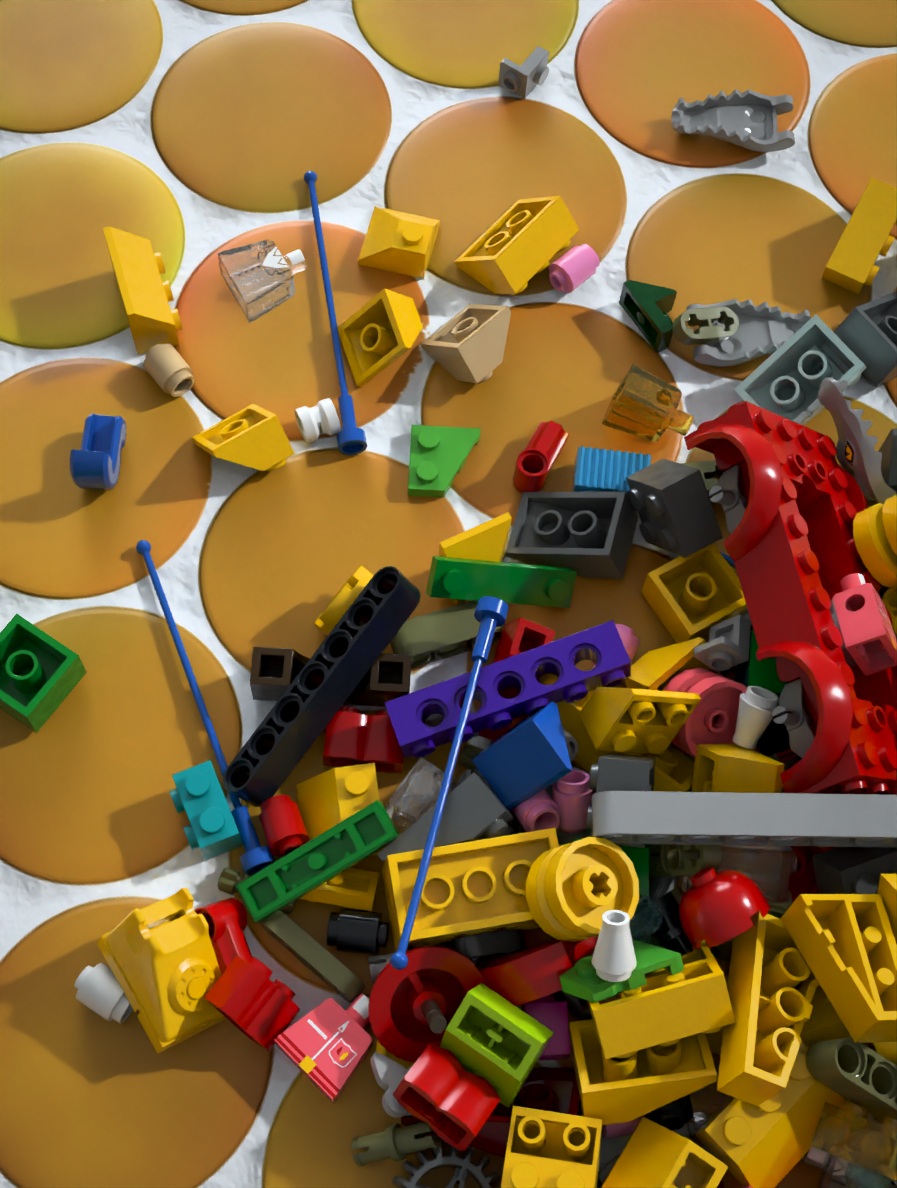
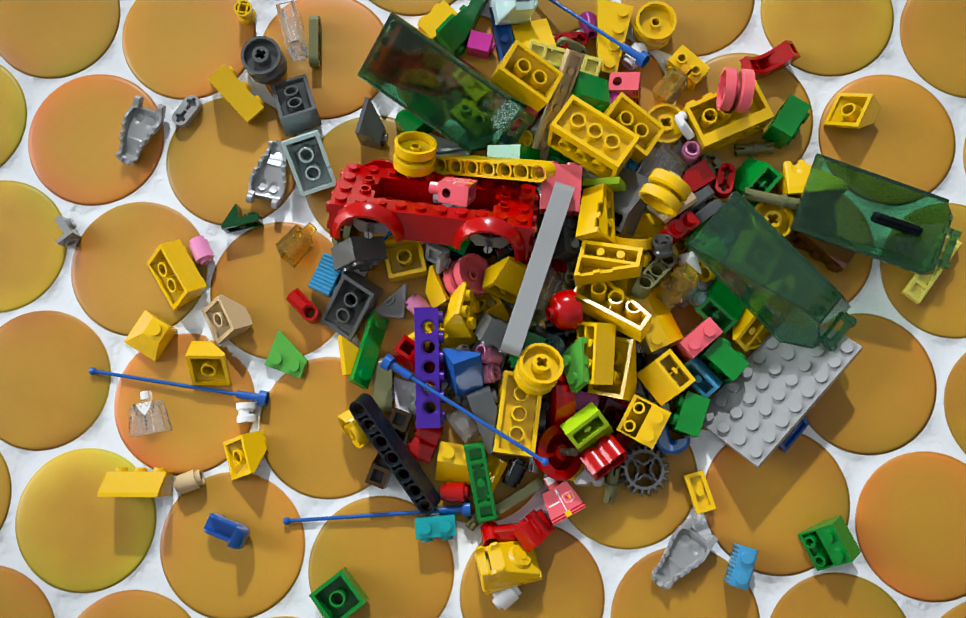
camera: 60 degrees left, 15 degrees up
white cone [591,910,637,982] -> none
olive beam [672,306,739,345] -> none
white cone [732,686,779,749] -> none
light grey animal [817,376,896,504] -> none
none -> light grey beam [172,95,203,128]
none -> light grey tile [369,283,408,319]

